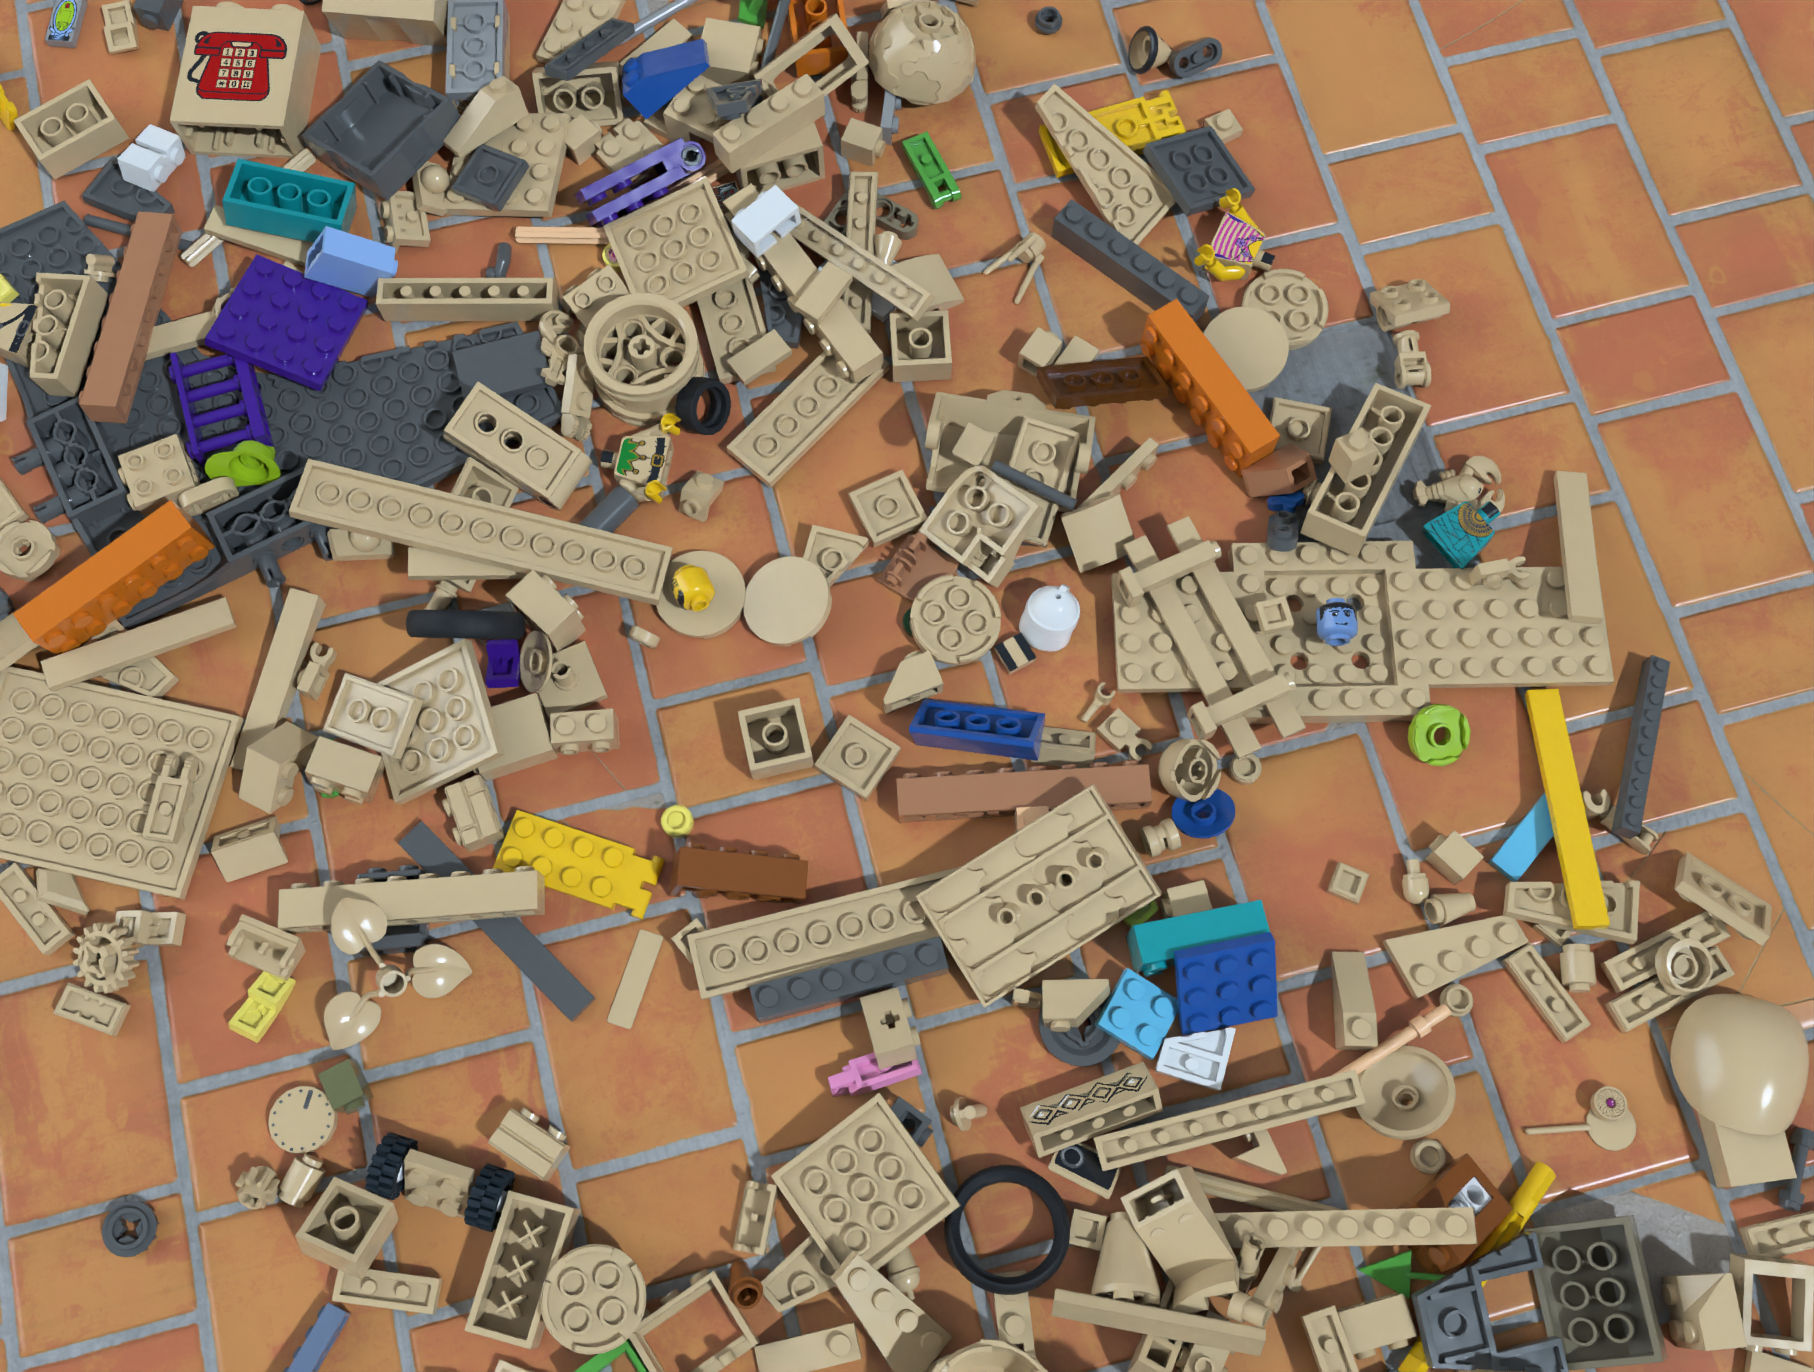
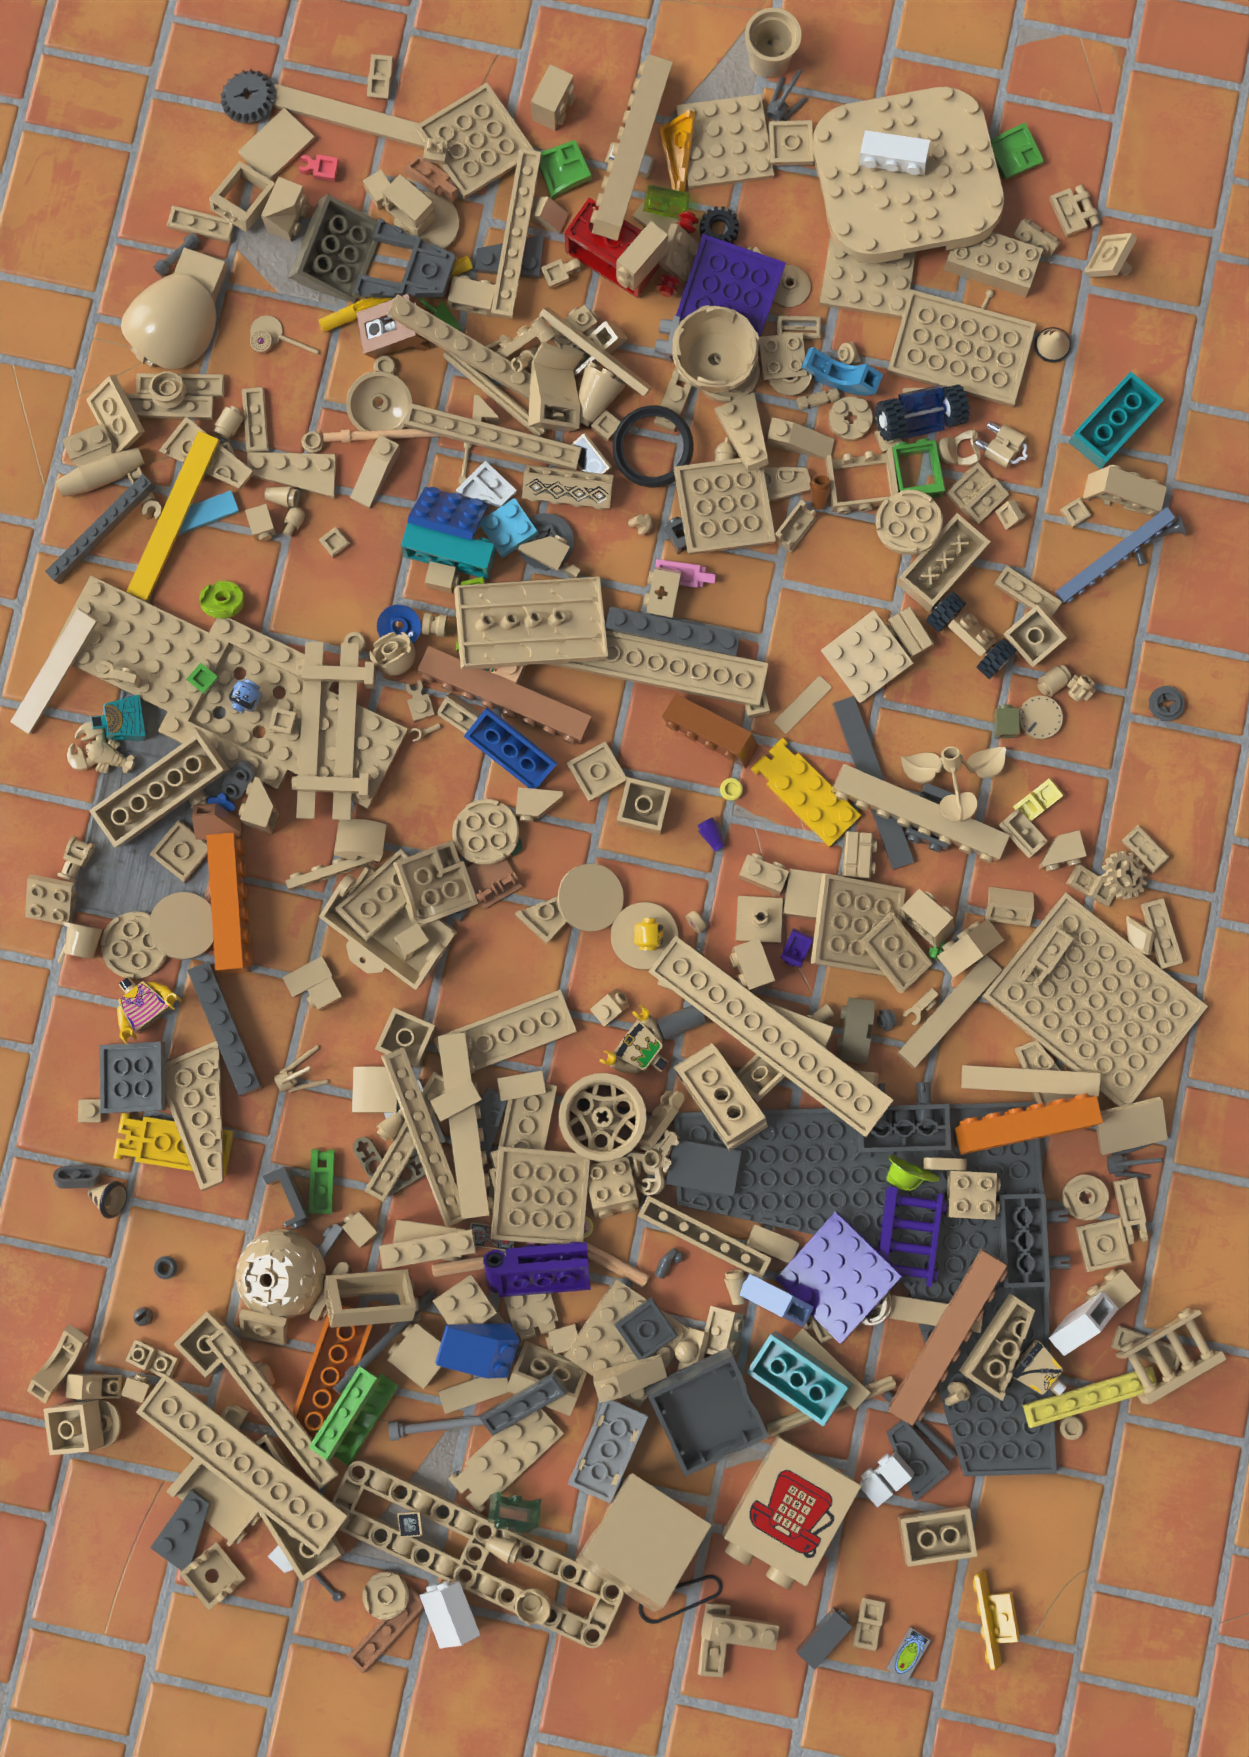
camera: 155 degrees left, 10 degrees up
black tyre [406,610,525,639] -> none
tan dish [520,631,556,693] -> none
black tyre [675,377,731,435] -> none
dark grey wing [706,79,763,120] -> none
white piece [731,185,801,258] -> none
tan plate [849,470,928,548] -> none
dark grey bar [991,460,1077,511] -> none
tile [994,633,1037,675] -> none
white helmet [1019,584,1080,652] -> none
reddish brown plate [1036,356,1169,409] -> none
tan brick [1328,428,1379,483] -> none
none -> tan plate [56,423,145,497]
none -> tan hat [57,921,102,964]
none -> bright green plate [186,663,219,695]
none -> tan slope [239,777,279,834]
none -> dark grey panel [263,1166,311,1229]
none -> tan hinge [458,442,472,485]
none -> dark purple cone [697,817,726,852]
none -> tan cone [724,1269,746,1305]
none -> tan slope [746,1225,800,1264]
none -> tan plate [821,610,914,704]
none -> dark tan brick [836,997,875,1064]
none -> dark grey plate [877,1009,897,1031]
none -> tan slope [1038,830,1087,872]

